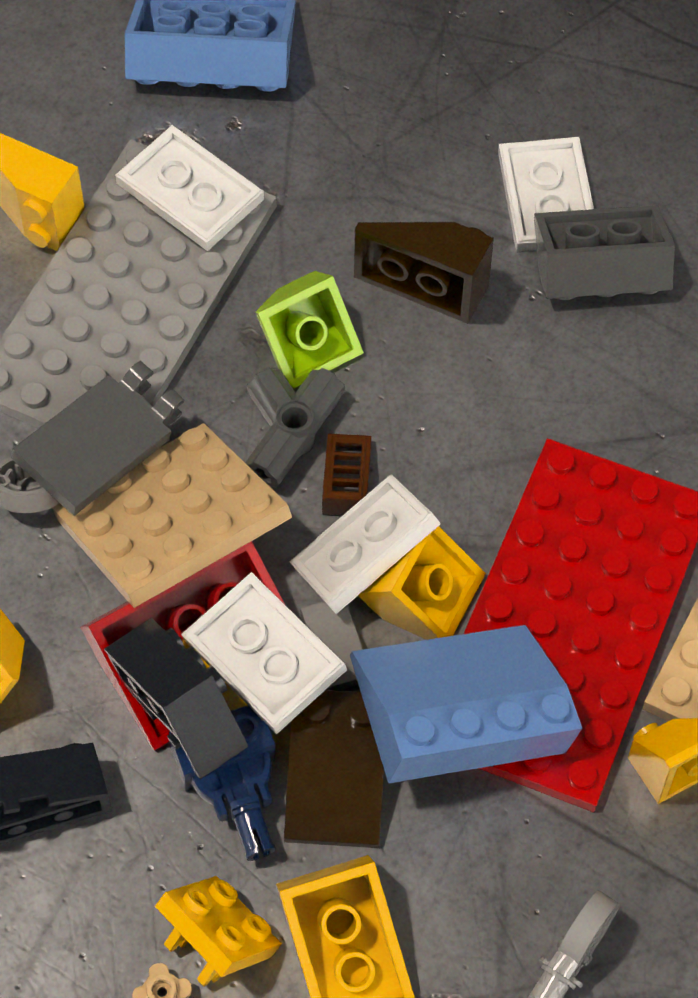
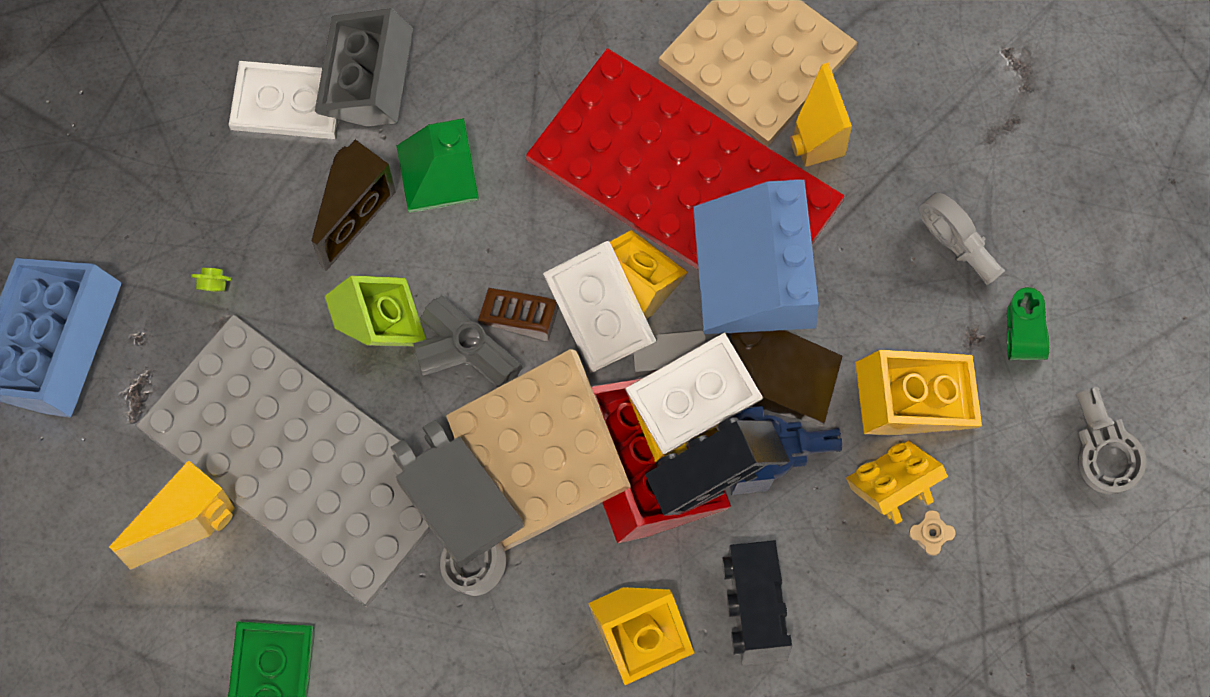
camera: 75 degrees left, 10 degrees up
white tile [115,125,264,251] -> none
none -> lime plate [191,268,231,292]
none -> green slope [396,118,479,213]

